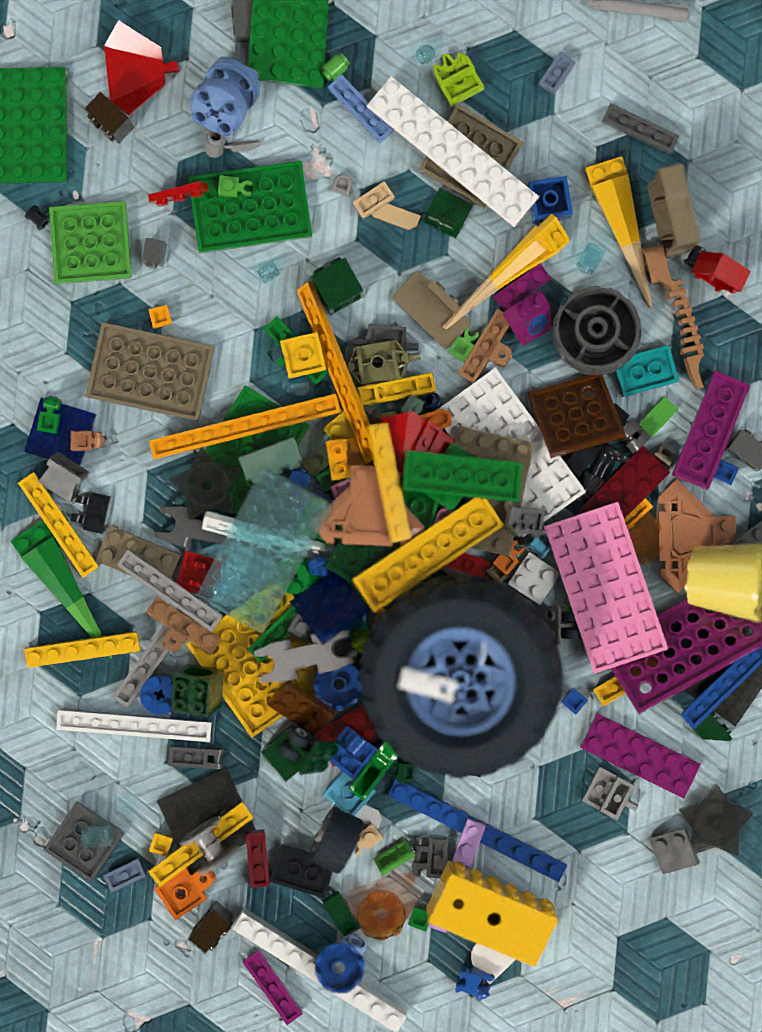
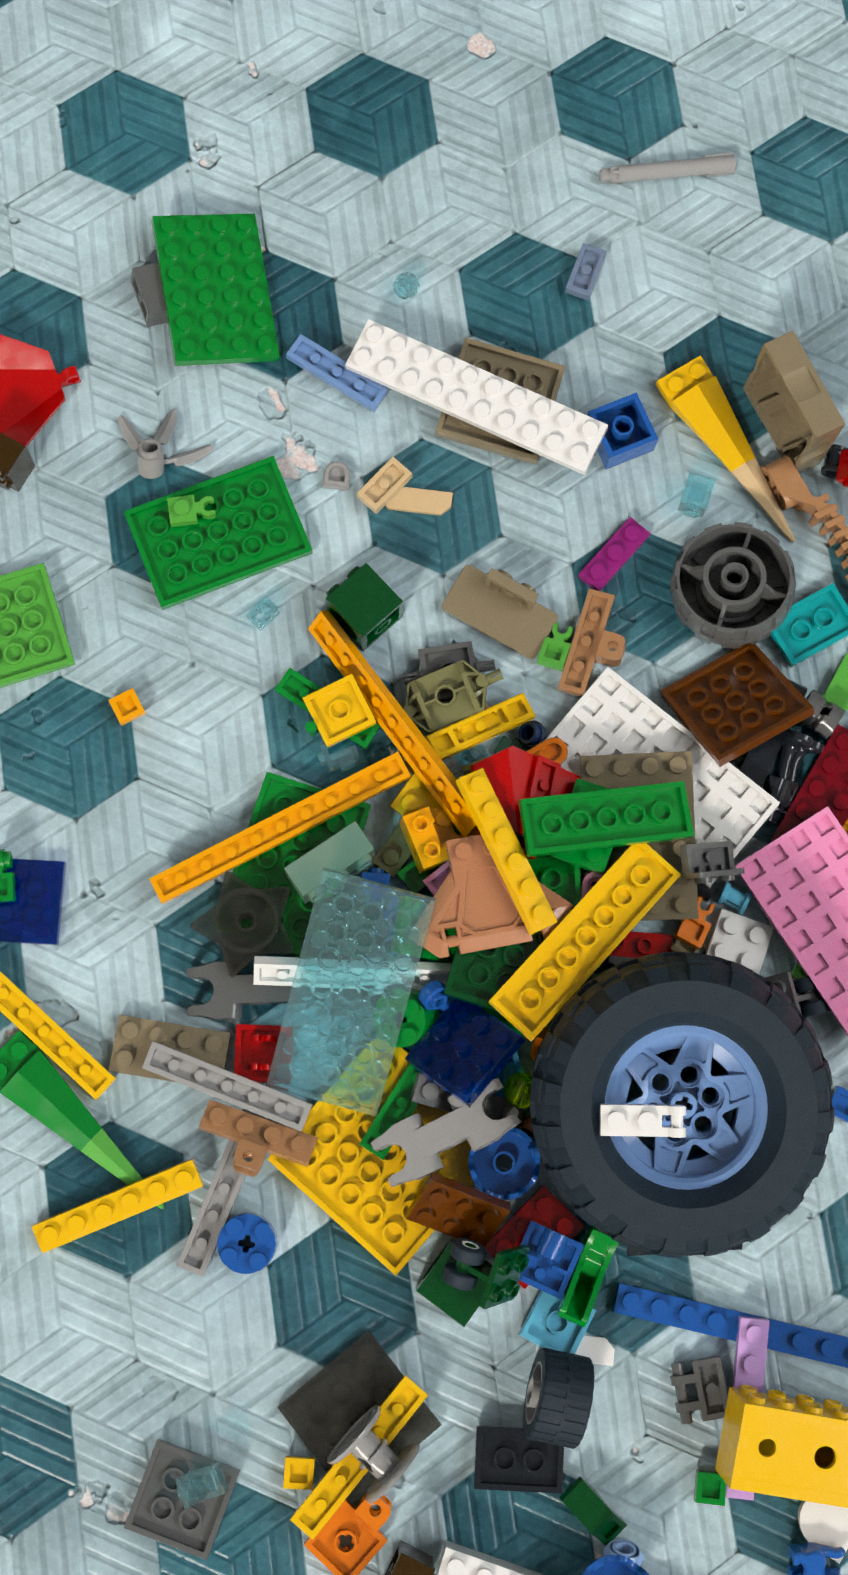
camera: 20 degrees left, 10 degrees down
hips [38,451,90,502] -> none
white plate [56,710,212,742] -> none
black plate [70,492,111,534] -> none
nougat plate [71,430,104,451] -> none
dark tan plate [86,322,215,421] -> none
sand blue plate [103,858,147,893] -> none
dark grey brick [142,238,167,269] -> none
red plate [148,181,209,207] -> none
dark grey plate [168,746,224,769] -> none
dark green brick [171,664,224,717] -> none
medium blue wheel [190,56,260,136] -> none
dark red plate [245,829,270,888] -> none
bright green brick [322,53,350,81] -> none
tan plate [355,822,384,856] -> none
clear orange plate [357,890,406,941] -> none
bright green plate [373,839,415,876] -> none
dark green tile [392,762,415,783] -> none
sand green plate [400,395,425,415] -> none
dark green plate [422,187,473,239] -> none
lime plate [433,52,485,107] -> none
yellow plate [443,214,571,329] -> none
magenta slope [503,290,551,346] -> none
dark grey plate [602,103,680,154] -> none

